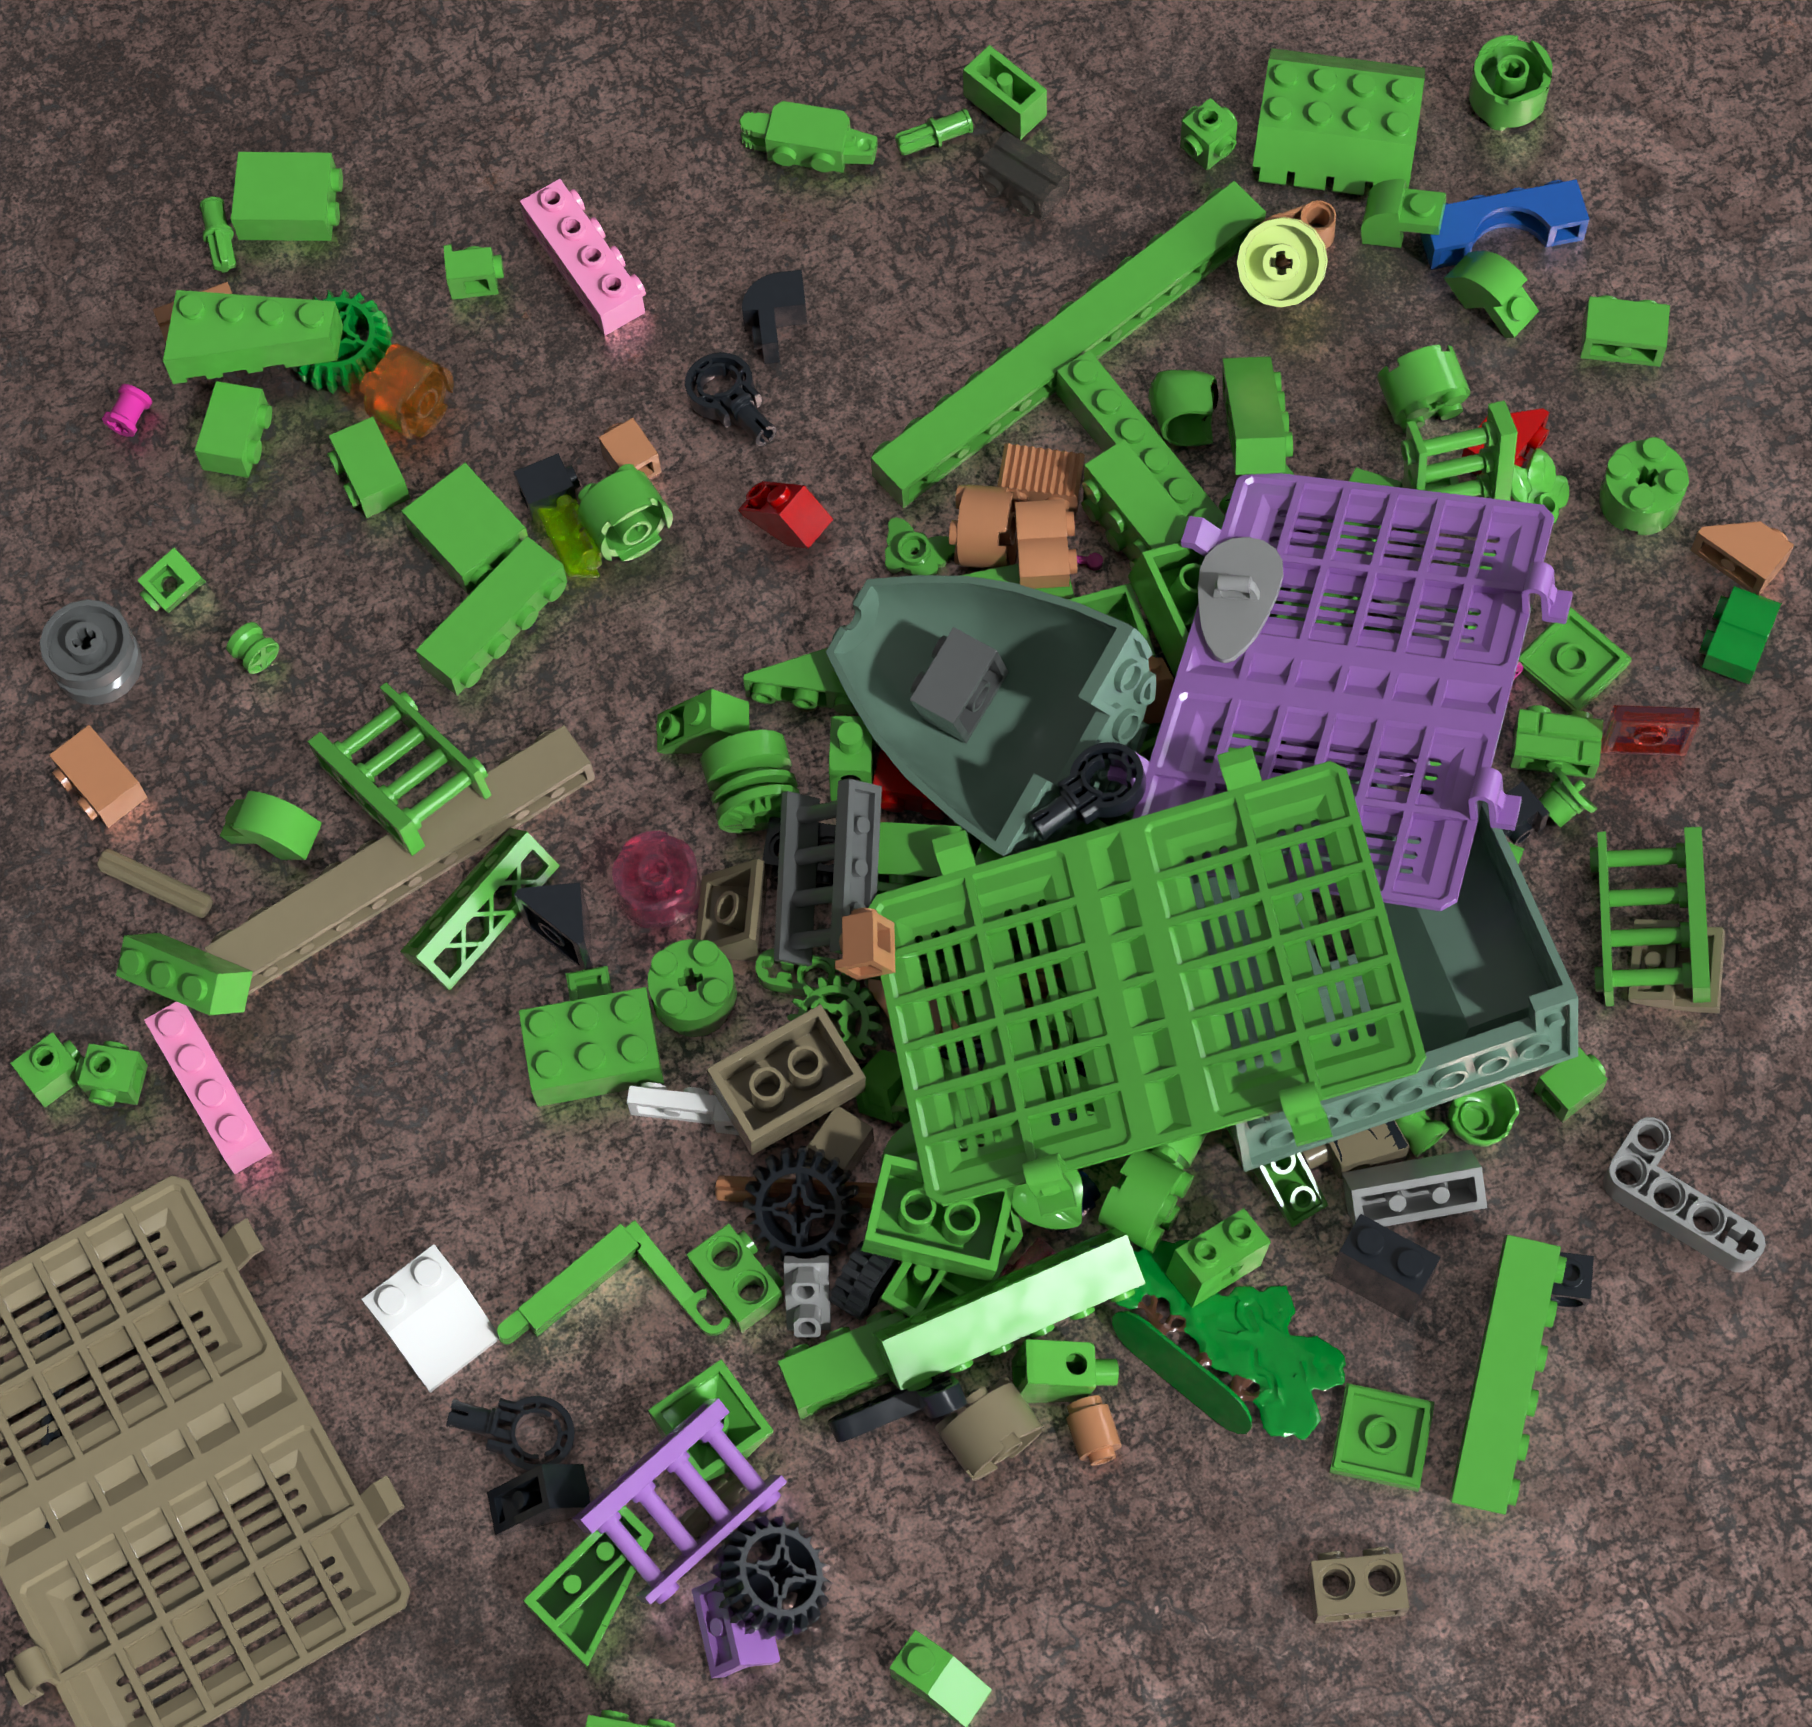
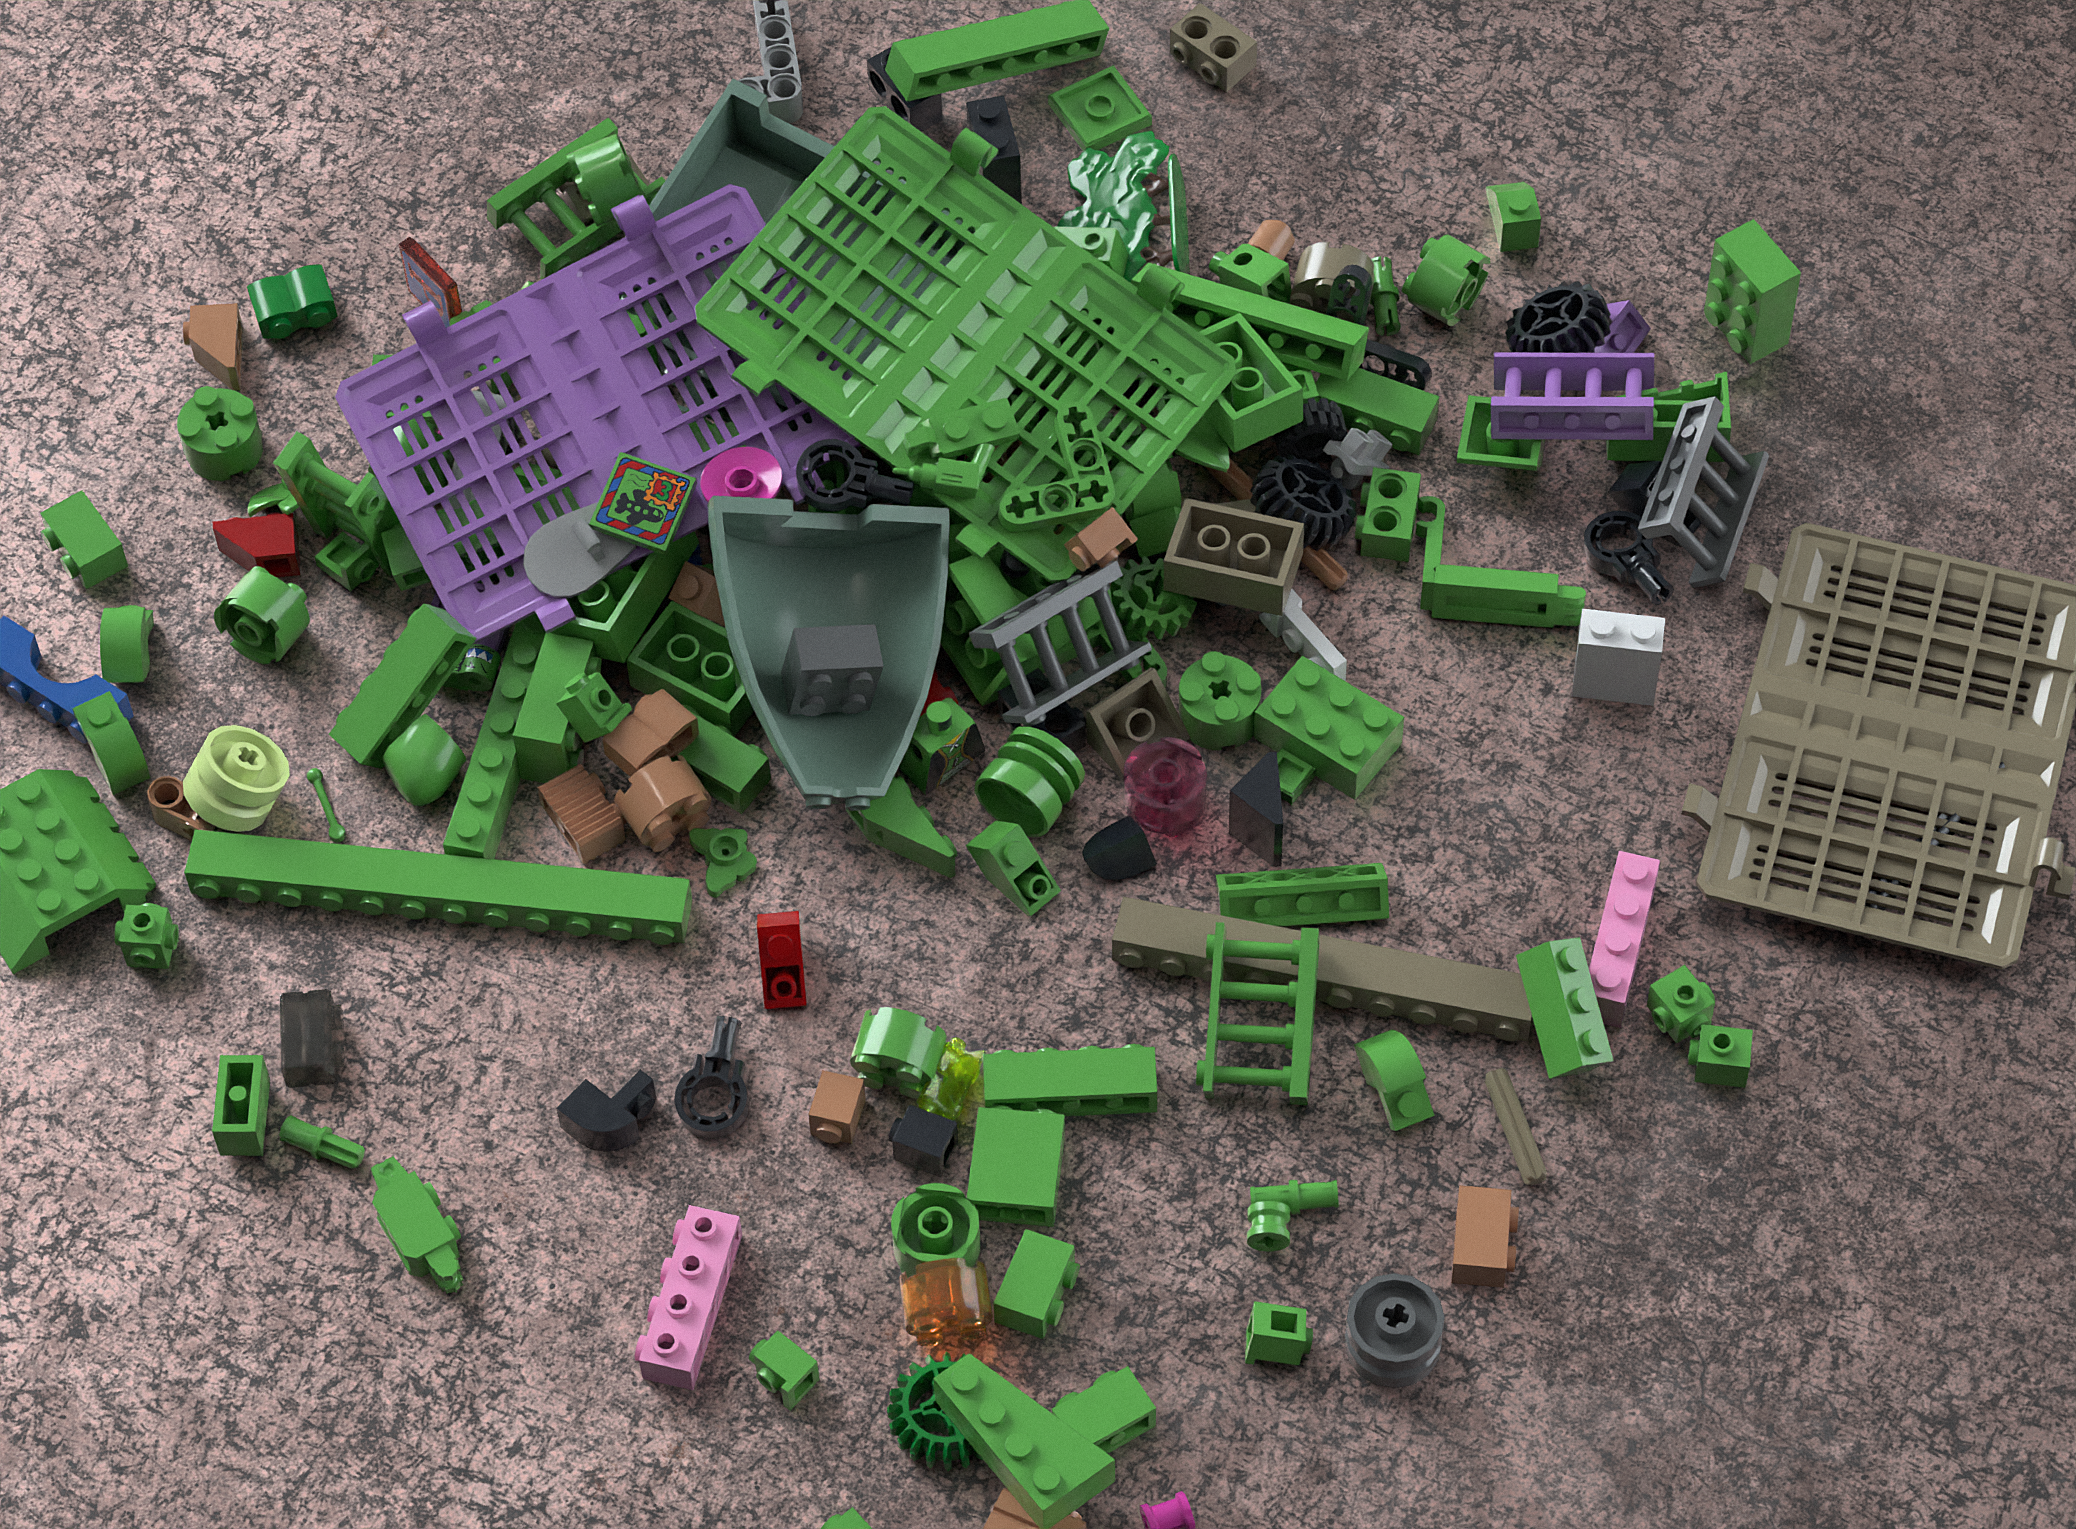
camera: 135 degrees left, 10 degrees down
none -> bright green hinge [307,768,346,843]
none -> bright green brick [556,672,633,743]
none -> bright green brick [566,134,647,226]
none -> tile [589,452,697,556]
none -> dark pink dish [700,447,783,502]
none -> bright green brick [891,1183,981,1285]
none -> bright green piece [893,444,995,499]
none -> bright green hinge [903,397,1020,459]
none -> bright green beam [997,401,1115,532]
none -> black brick [1082,815,1157,880]
none -> bright green pin [1250,1180,1339,1215]
none -> bright green pin [1370,256,1401,336]
none -> bright green brick [1402,234,1490,326]
none -> dark grey fence [1638,396,1769,588]

